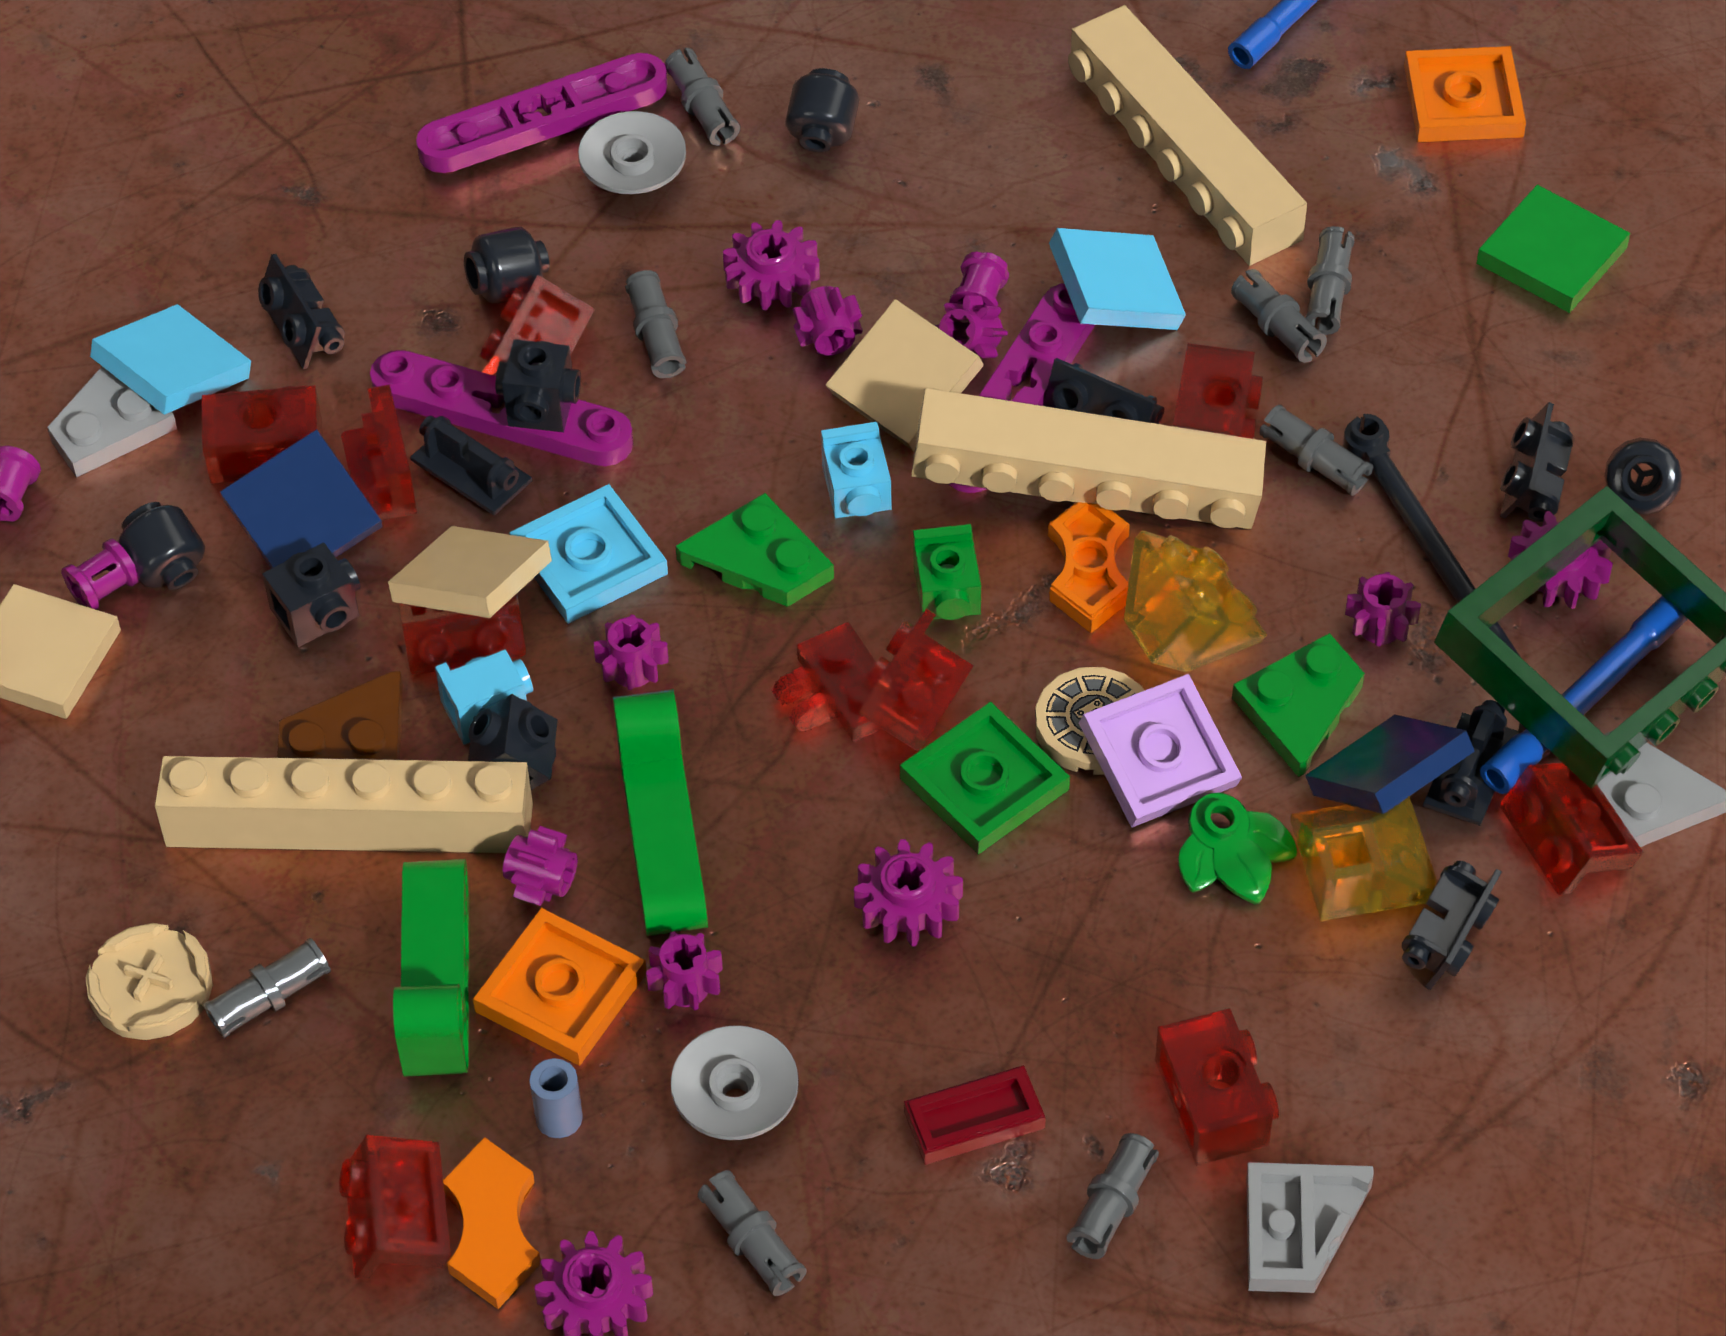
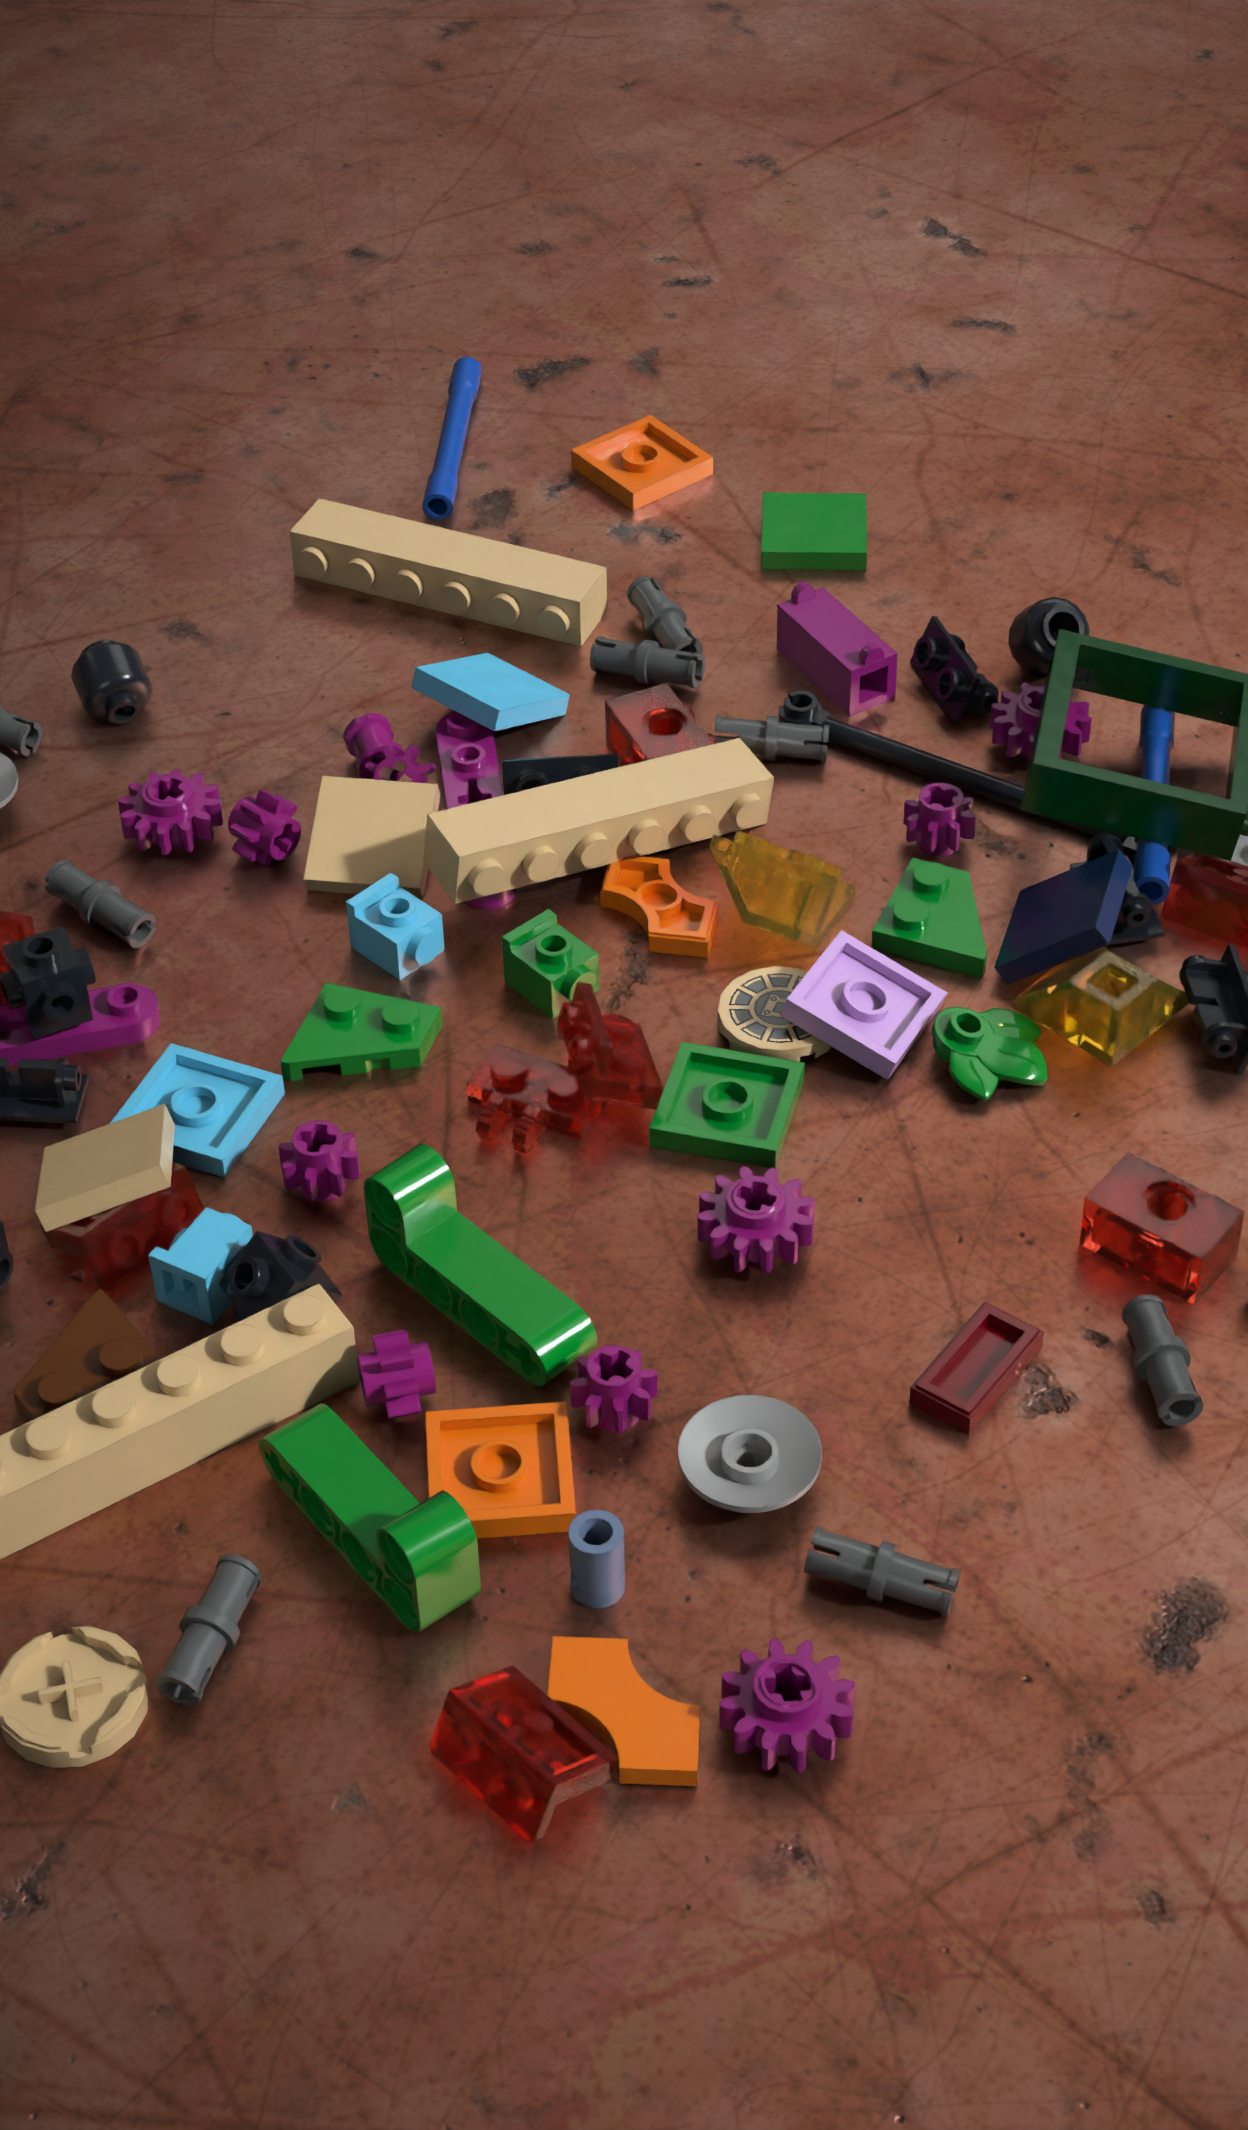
camera: 35 degrees left, 10 degrees down
none -> magenta brick [776,582,898,716]

